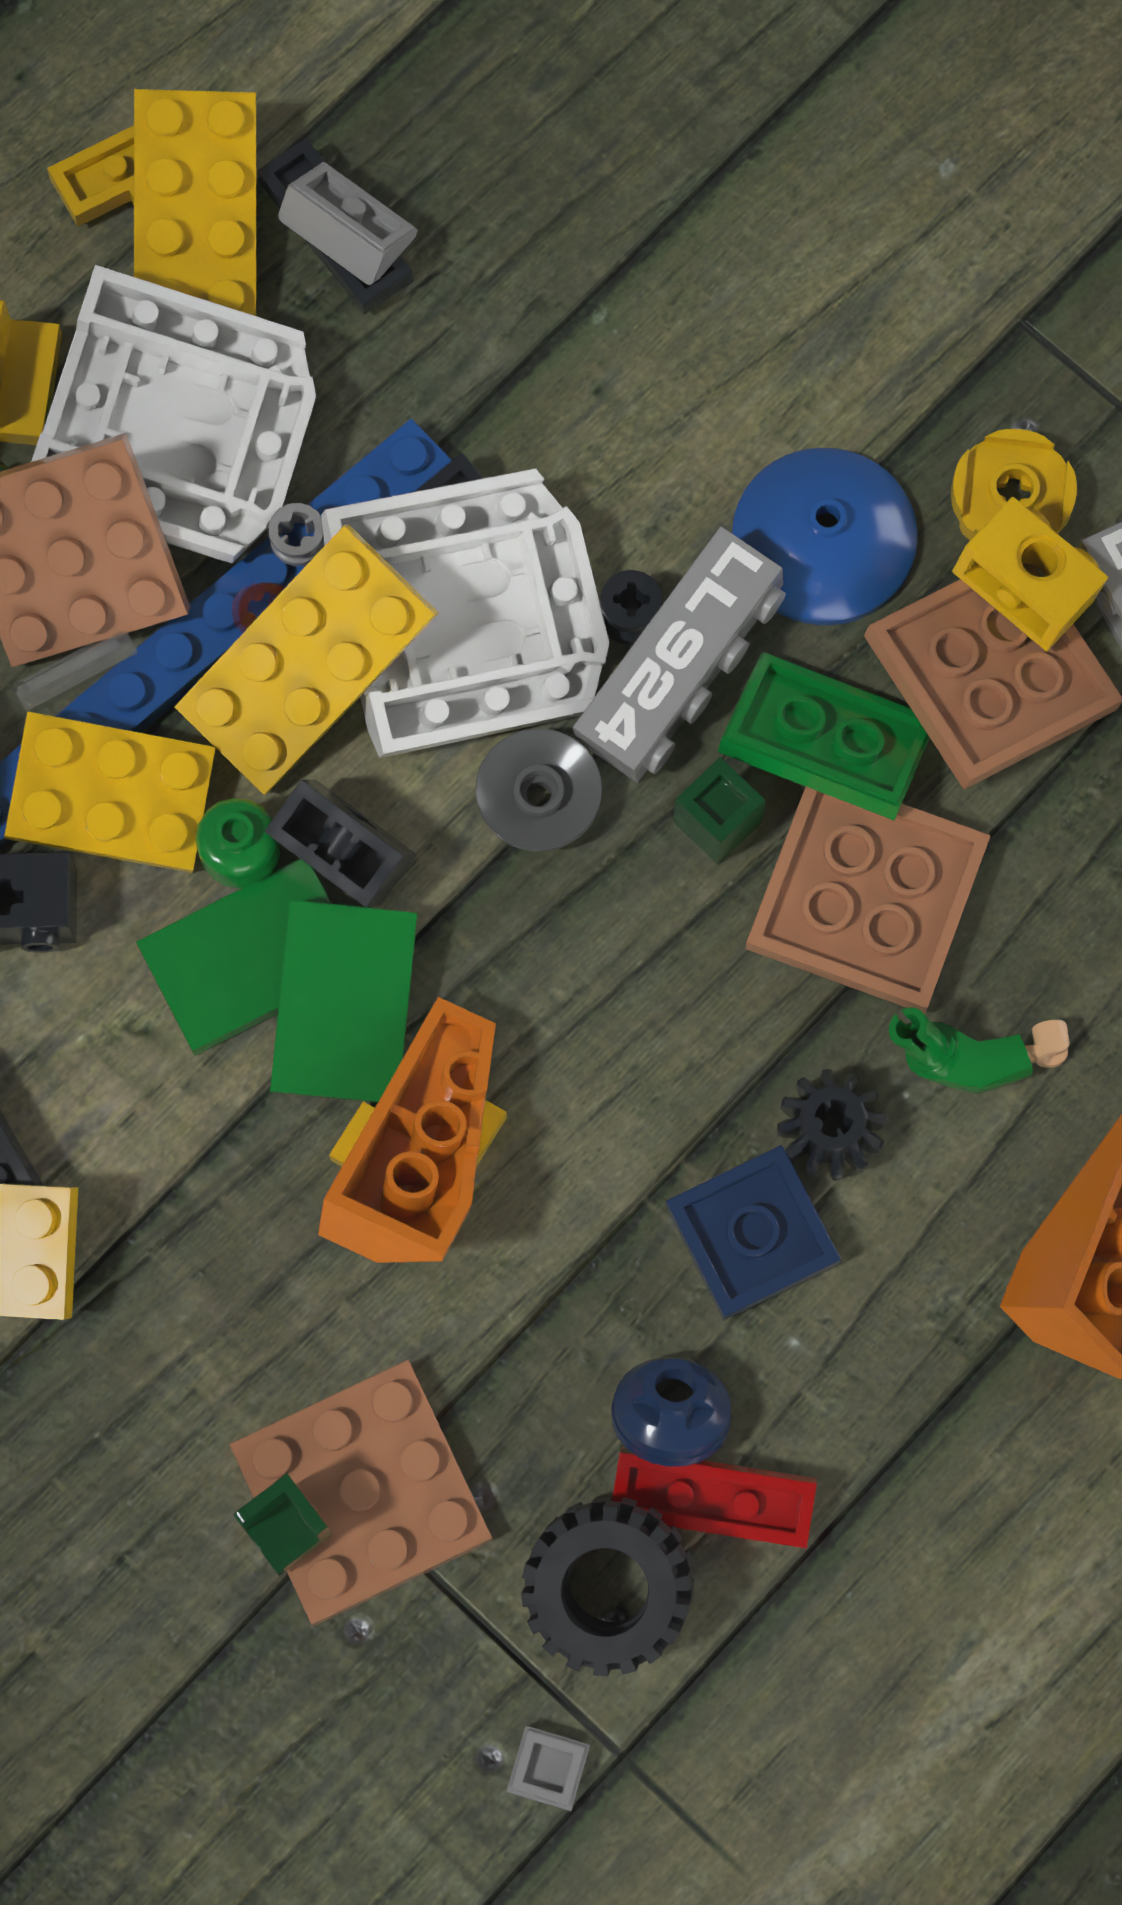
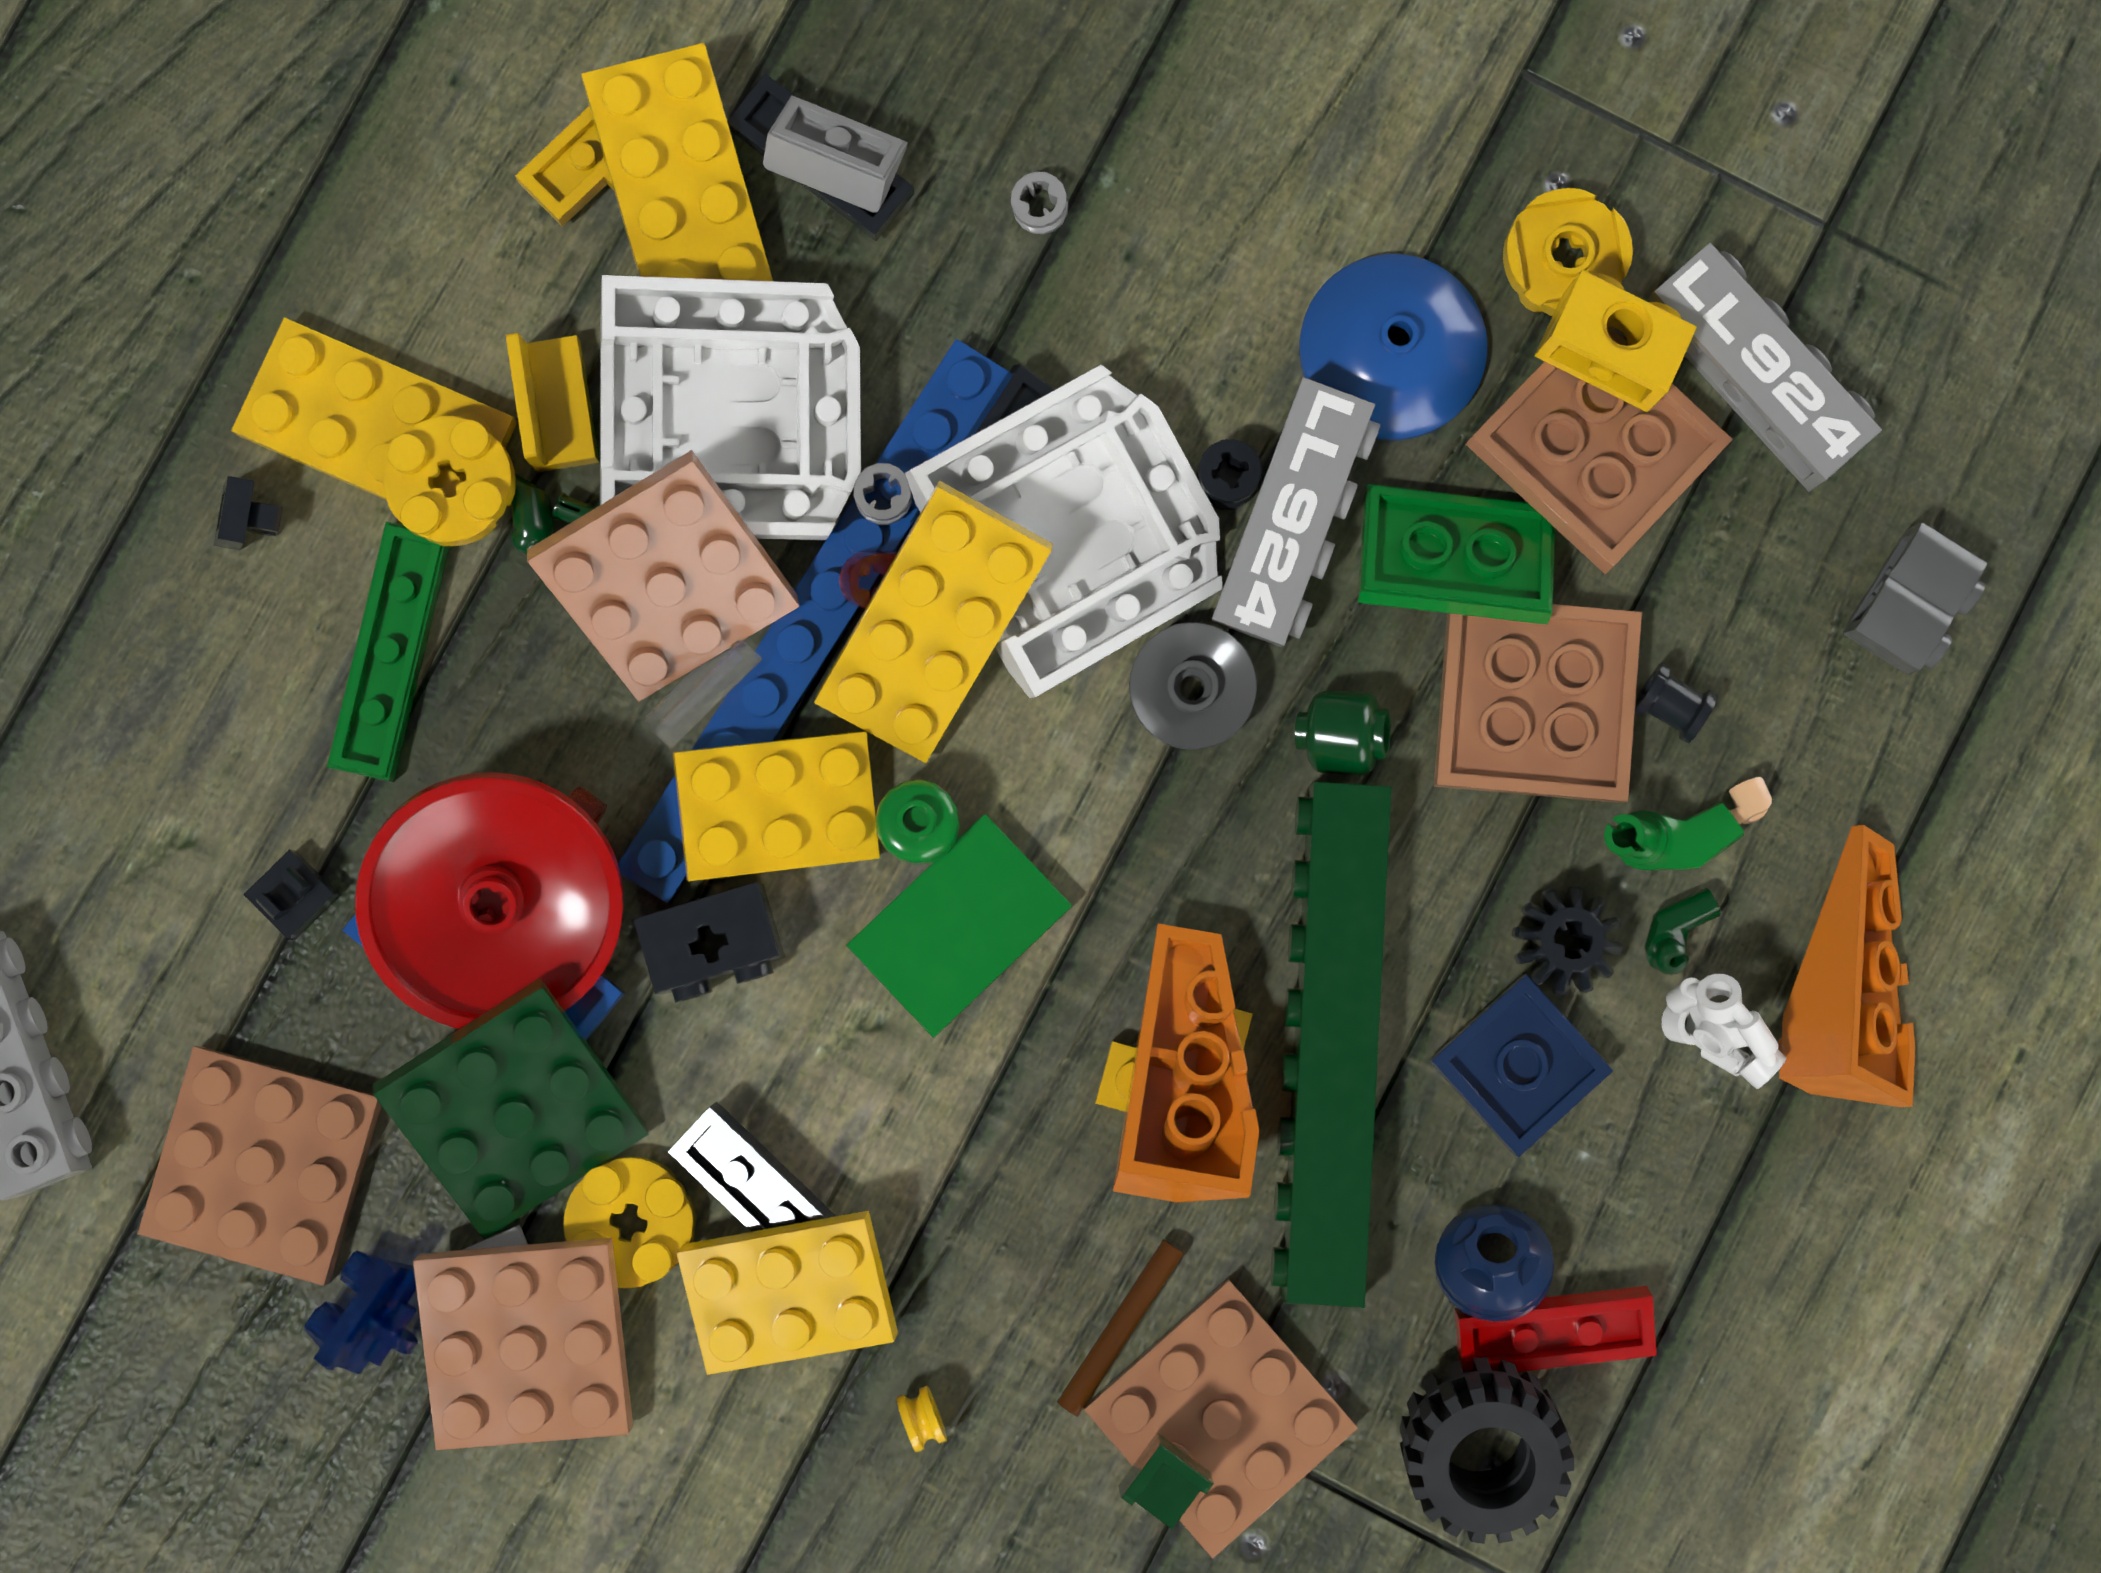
camera: 20 degrees left, 10 degrees up
black brick [264,780,417,908] -> none
green tile [270,900,417,1103] -> none
dark green panel [674,757,765,865] -> none
none -> yellow bush [896,1385,947,1452]
none -> light grey bush [1011,172,1068,235]
none -> reddish brown bar [1057,1239,1185,1417]
none -> dark green brick [1270,782,1392,1308]
none -> dark green head [1295,691,1391,774]
none -> black bush [1635,663,1718,743]
none -> dark green arm [1644,888,1721,975]
none -> white piece [1661,974,1787,1089]

